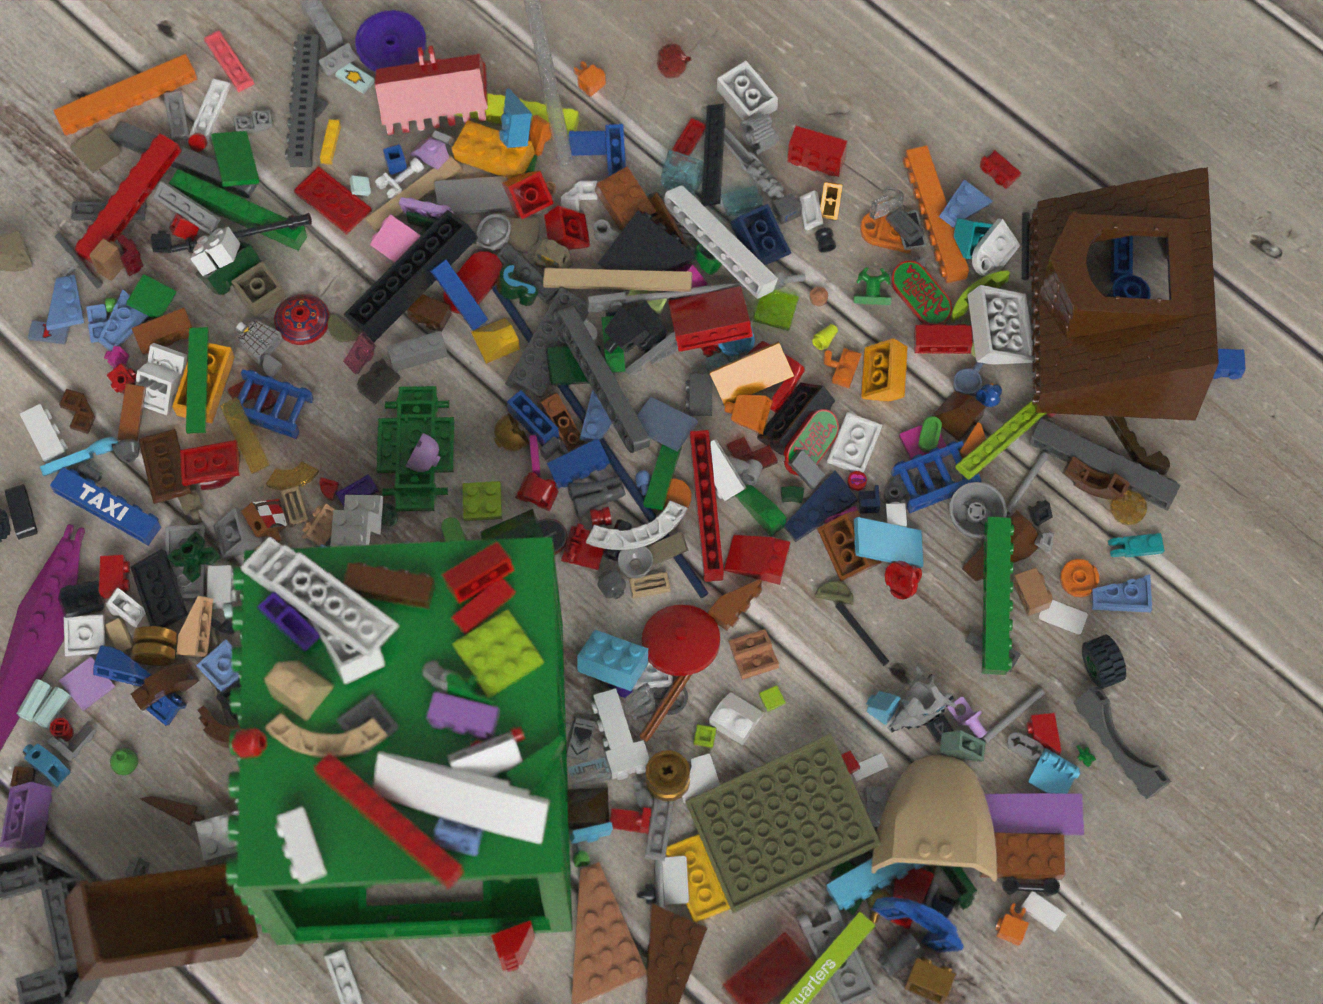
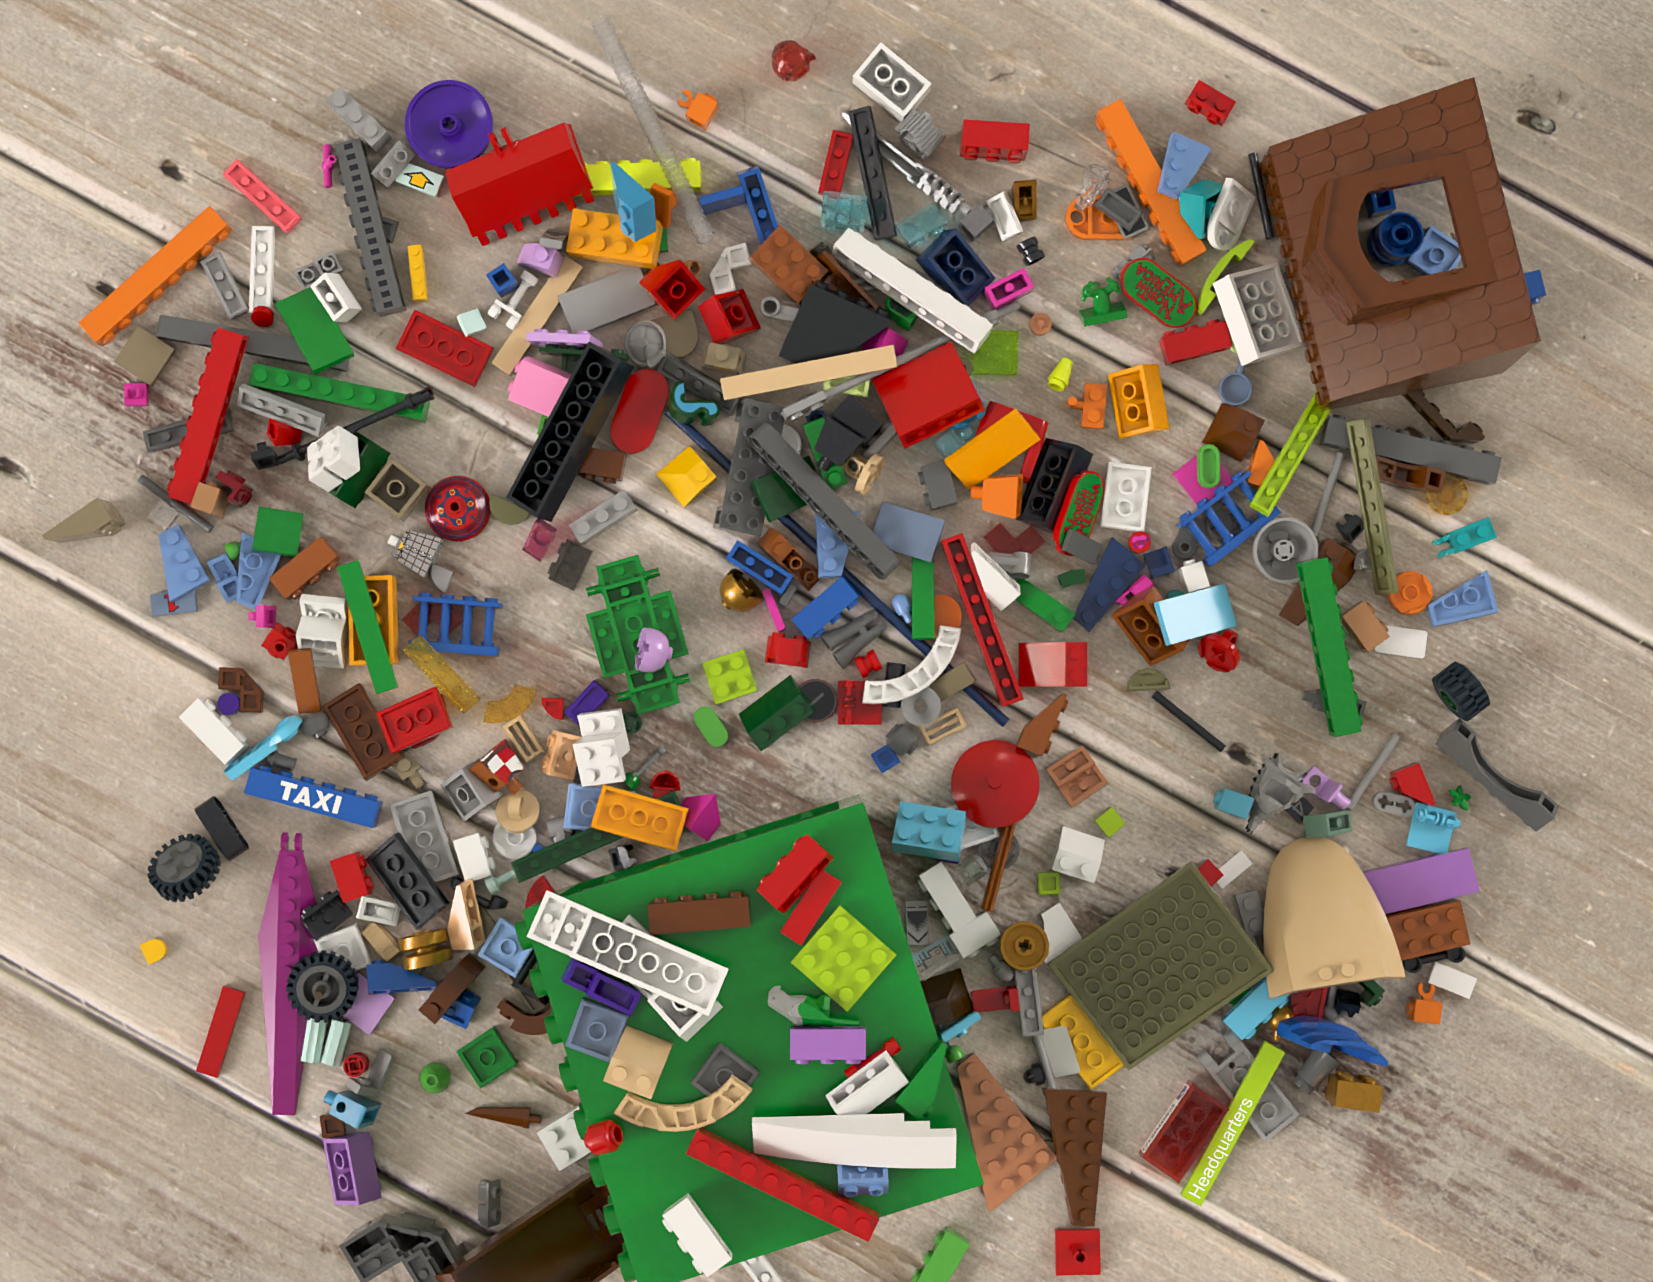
camera: 15 degrees left, 20 degrees up
dark green plant [167,532,221,583] -> none
blue tile [430,259,488,331] -> none
blue animal [976,383,1002,407] -> none
none -> dark pink tile [124,383,149,407]
none -> dark purple tile [217,693,240,715]
none -> wheel [286,950,359,1023]
none -> white brick [310,273,362,322]
none -> dark pink piece [322,144,336,188]
none -> green tile [456,1026,518,1089]
none -> sand blue tile [565,998,629,1063]
none -> tan tile [842,453,885,496]
none -> blue tile [870,745,900,773]
none -> dark pink brick [983,268,1034,310]
none -> olive tile [1346,418,1399,595]

